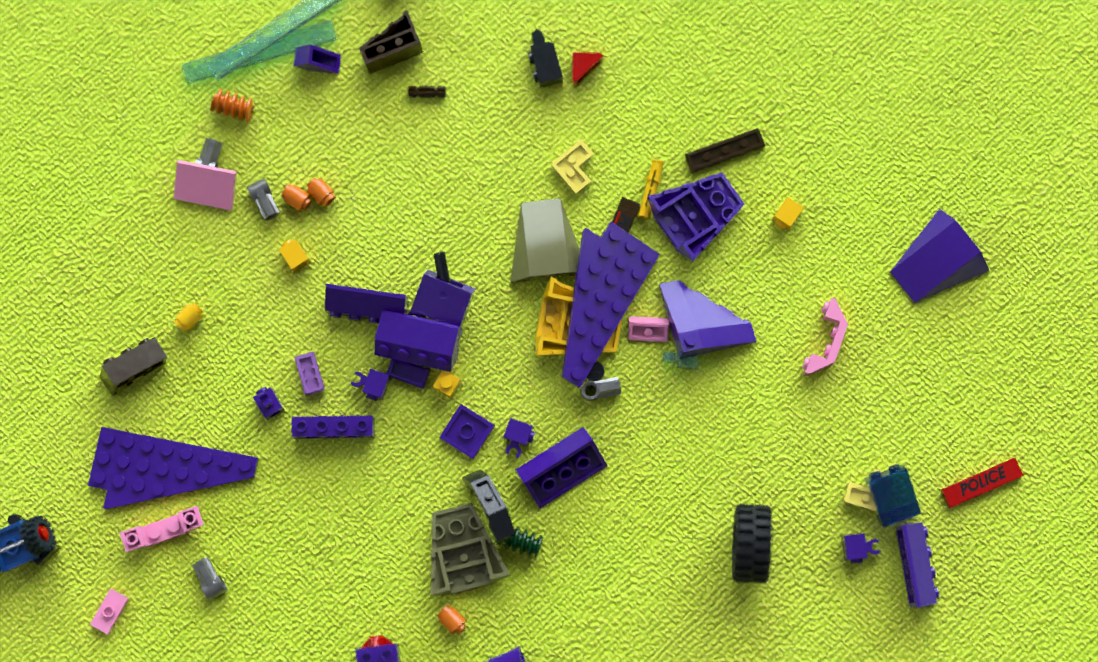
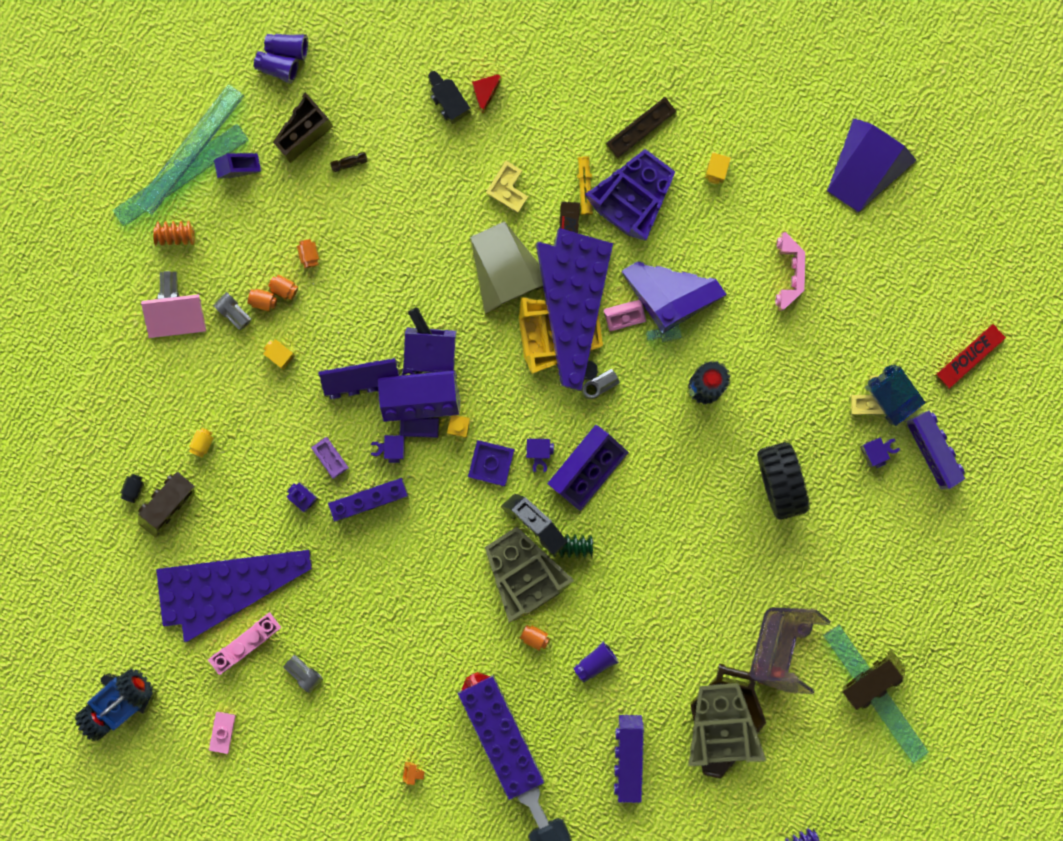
camera: 20 degrees left, 5 degrees up
none -> black brick [120,474,145,503]
none -> orange brick [297,239,320,268]
none -> black plate [688,361,730,405]

